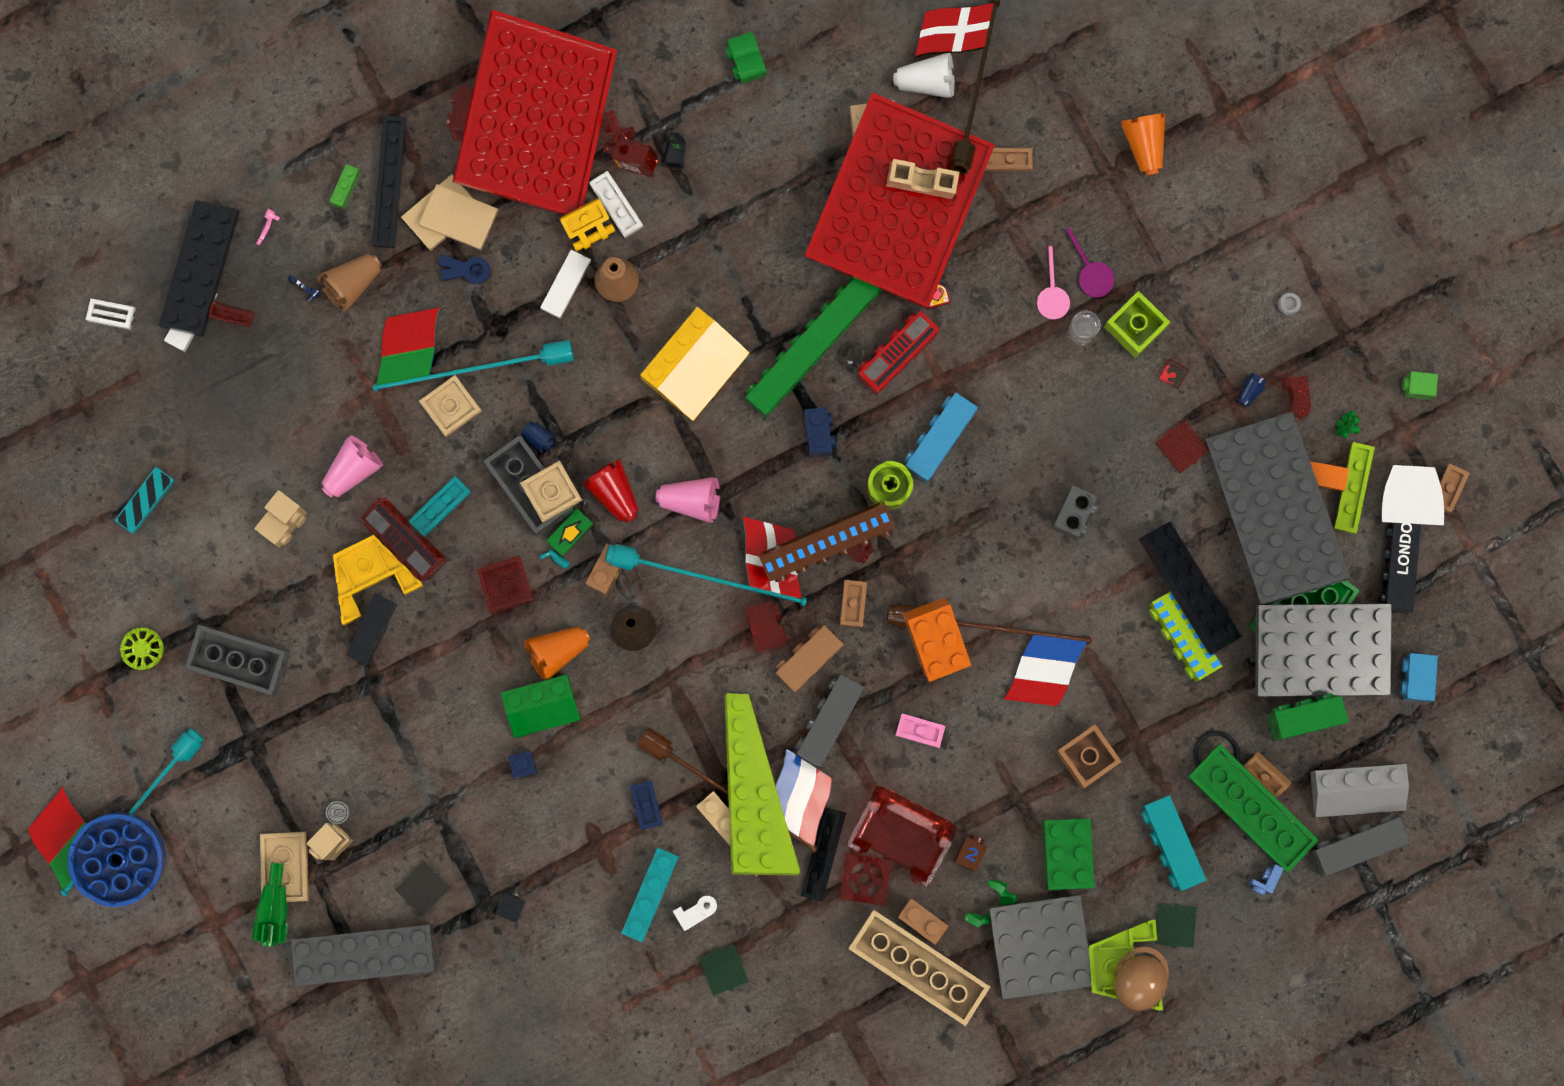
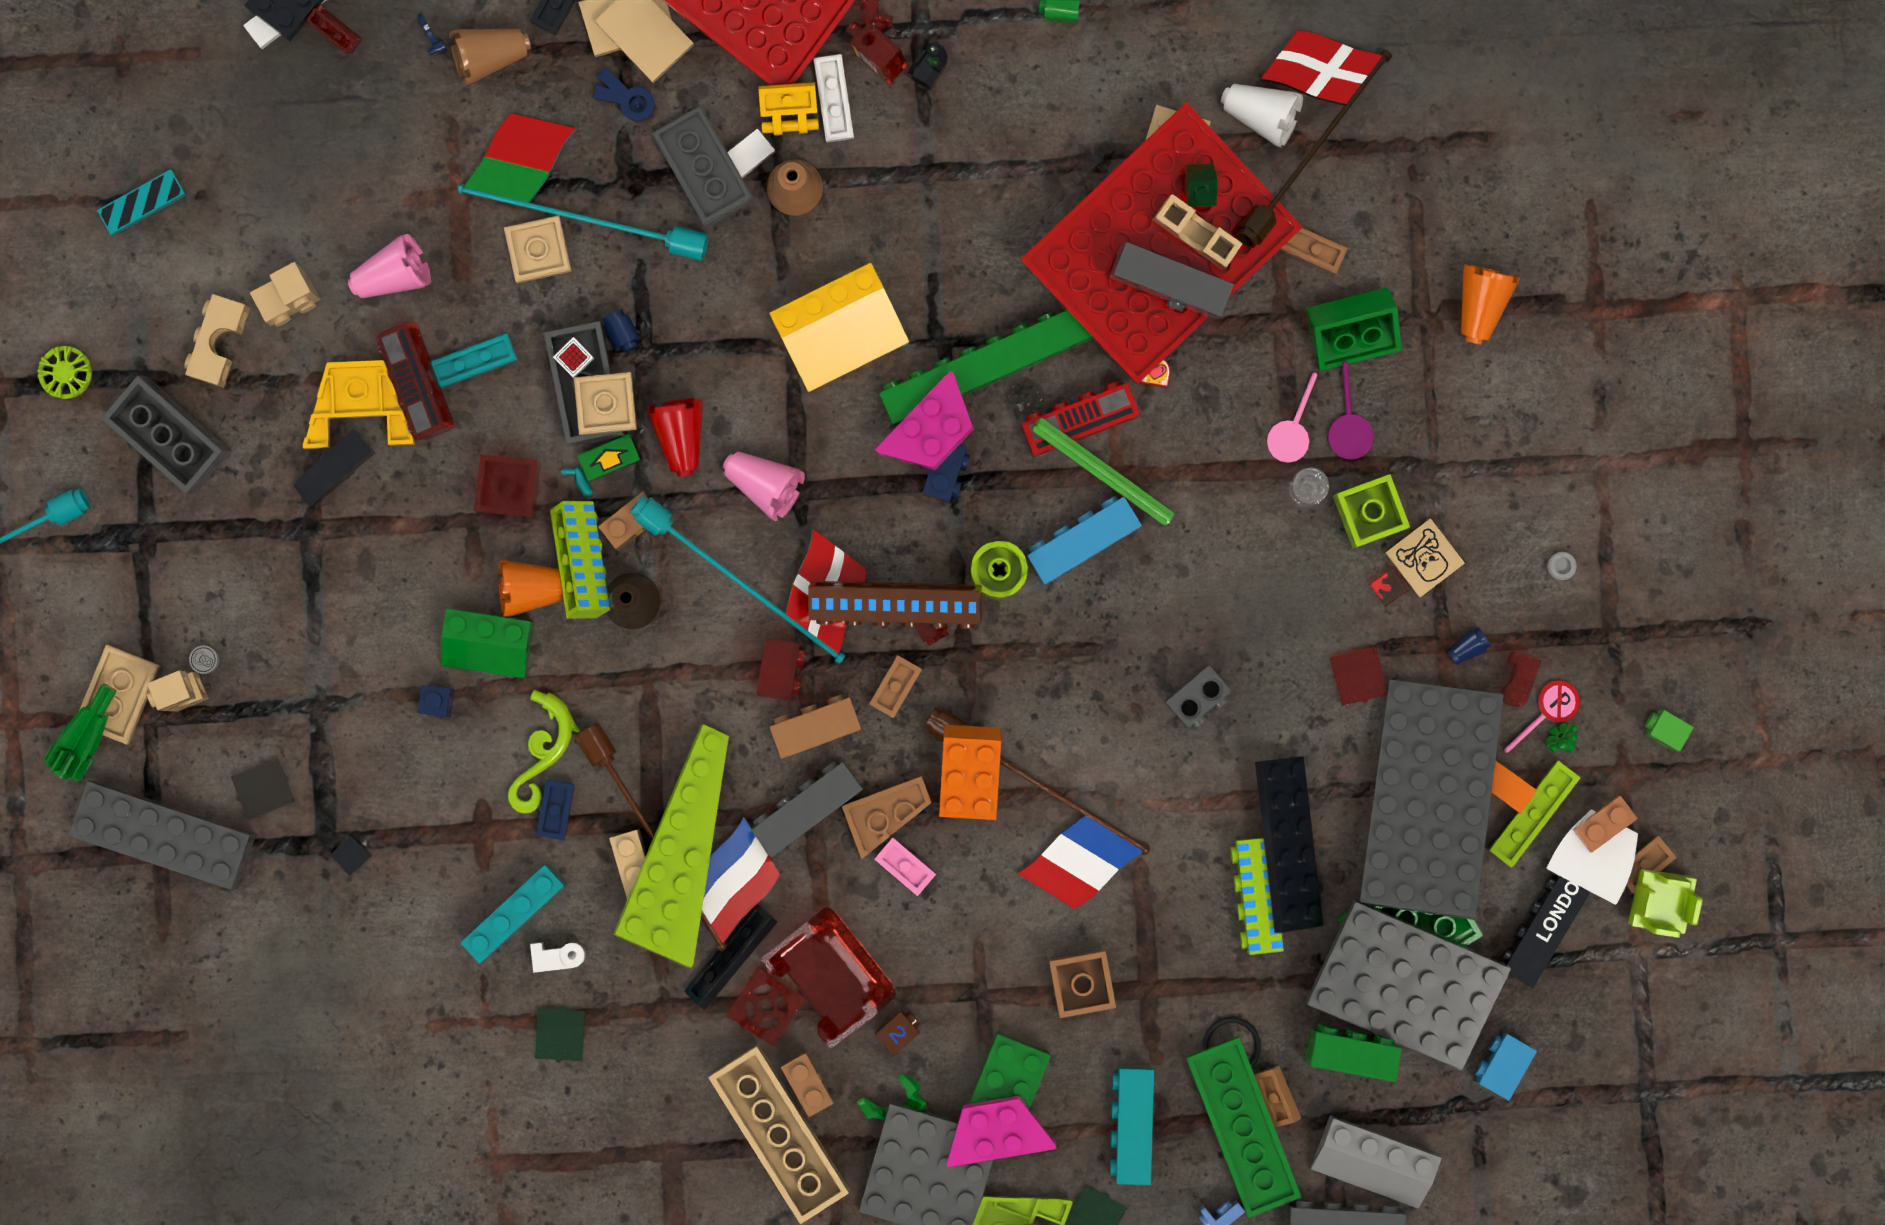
camera: 25 degrees right, 5 degrees up
none -> tan arch [184,294,250,388]
none -> lime plant [508,689,580,814]
none -> lime brick [550,501,610,619]
none -> tile [553,337,594,378]
none -> dark grey tile [652,105,755,228]
none -> medium nougat wing [842,776,931,859]
none -> dark pink wing [875,371,974,470]
none -> dark pink wing [947,1095,1057,1167]
none -> bright green axle [1032,418,1174,526]
none -> dark grey brick [1108,242,1234,319]
none -> dark green brick [1184,164,1218,207]
none -> green slope [1306,287,1402,371]
none -> tan tile [1385,518,1465,598]
none -> piece [1504,680,1580,753]
none -> nougat plate [1573,796,1638,853]
none -> lime panel [1628,869,1703,938]

